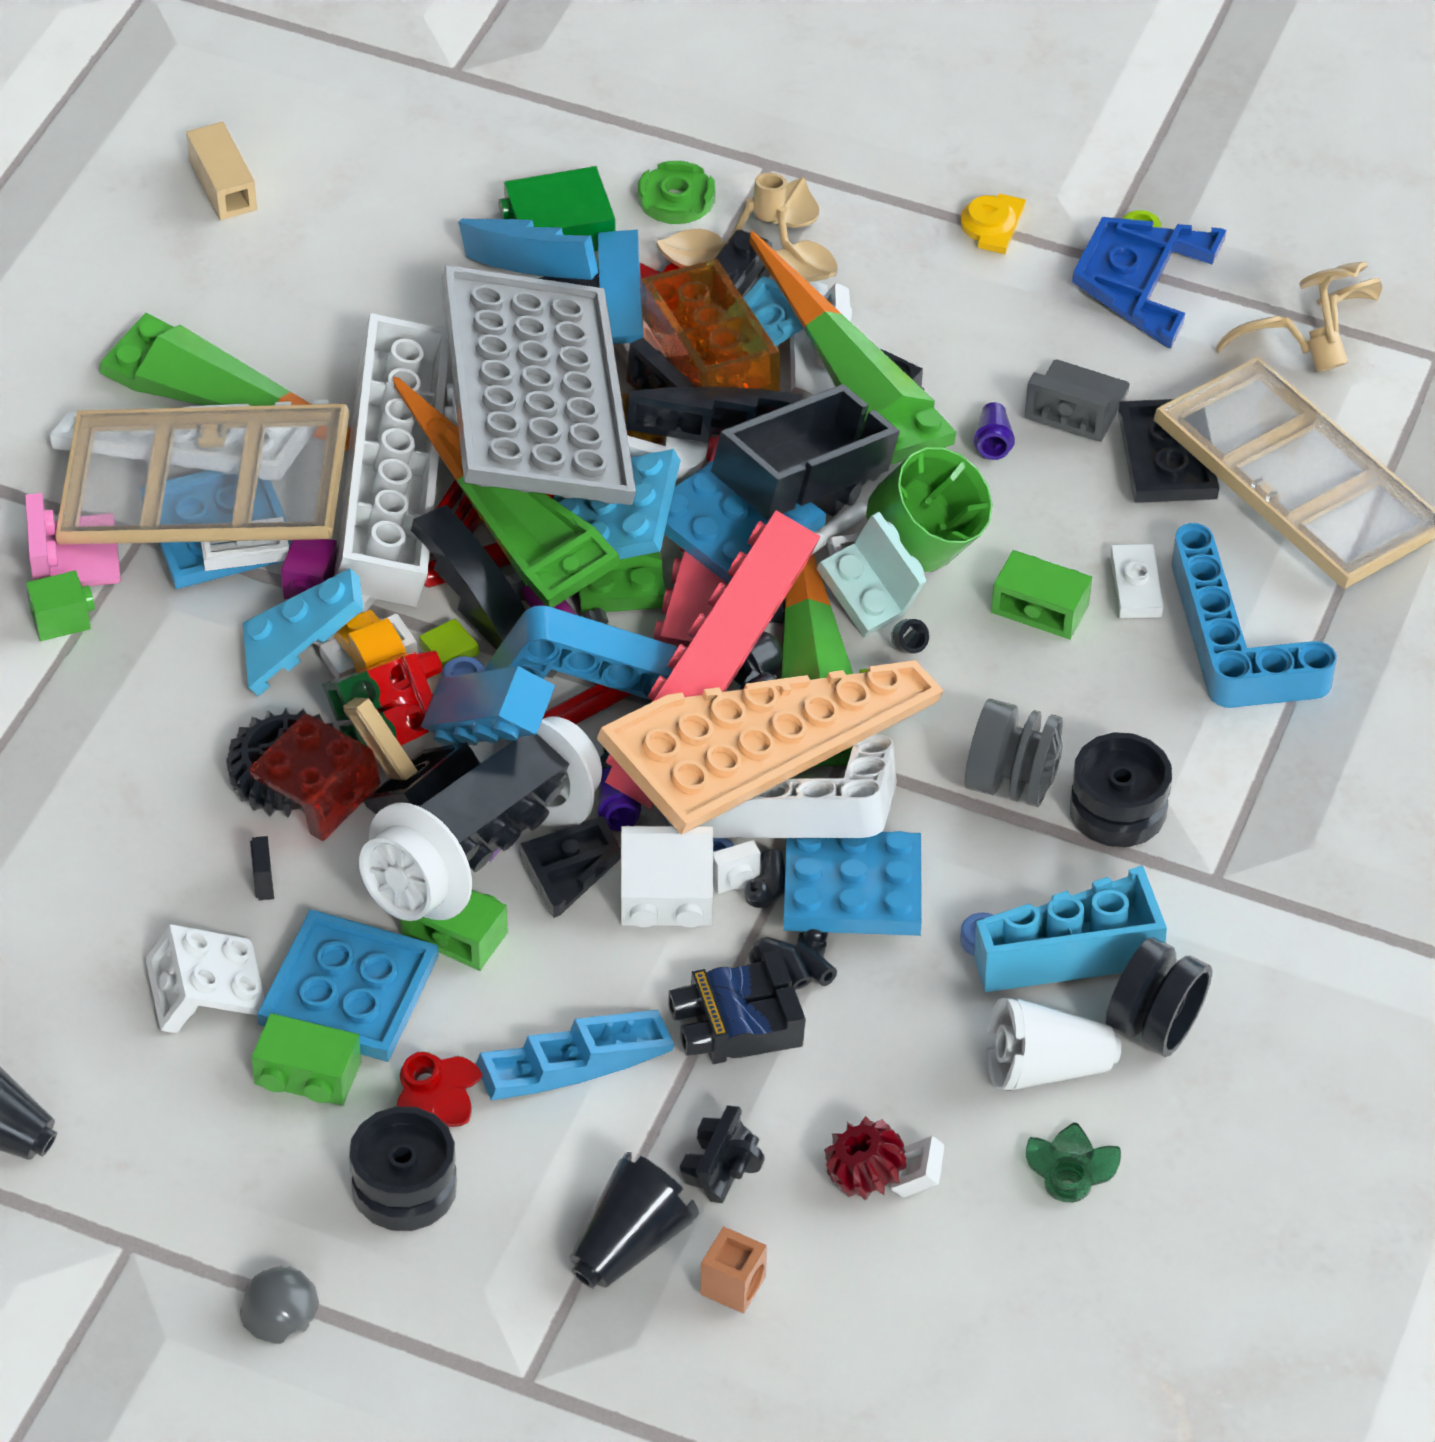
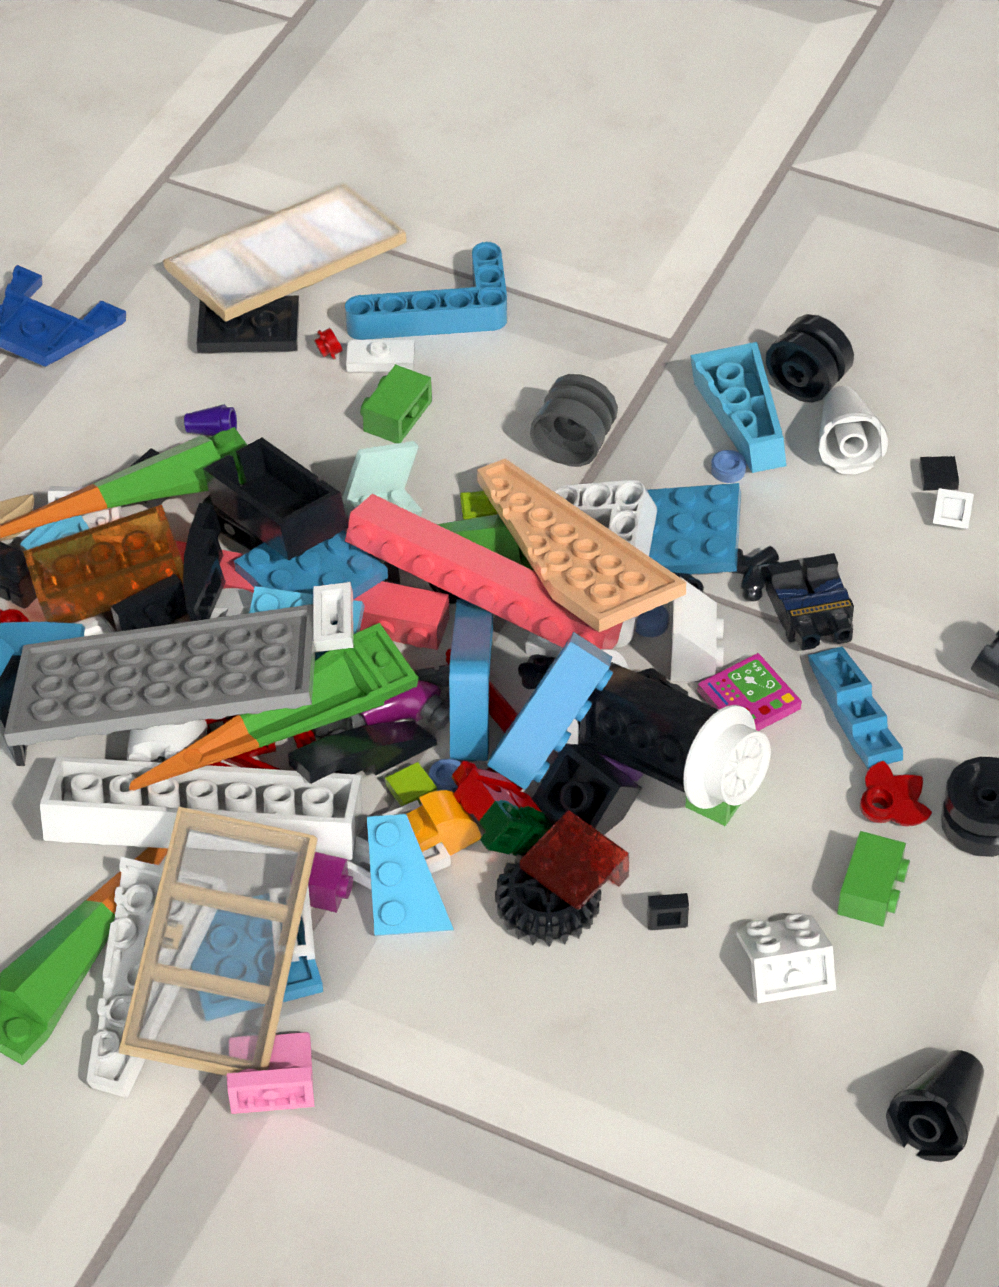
camera: 85 degrees left, 0 degrees up
bright green brick [25,570,95,642] -> none
dark azure plate [257,909,439,1062] -> none
tan tile [343,697,418,780] -> none
black hips [680,1105,765,1203] -> none
dark red gear [824,1116,907,1201] -> none
bright green piece [866,447,993,572] -> none
black hinge [891,619,929,653] -> none
dark grey bracket [1024,359,1130,442] -> none
clear green plate [1026,1122,1121,1203] -> none
black wheel [1070,732,1172,847] -> none
tan plant [1216,262,1382,373] -> none
none -> white piece [313,582,354,652]
none -> red plate [314,327,343,360]
none -> tile [697,653,802,731]
none -> black tile [919,456,959,491]

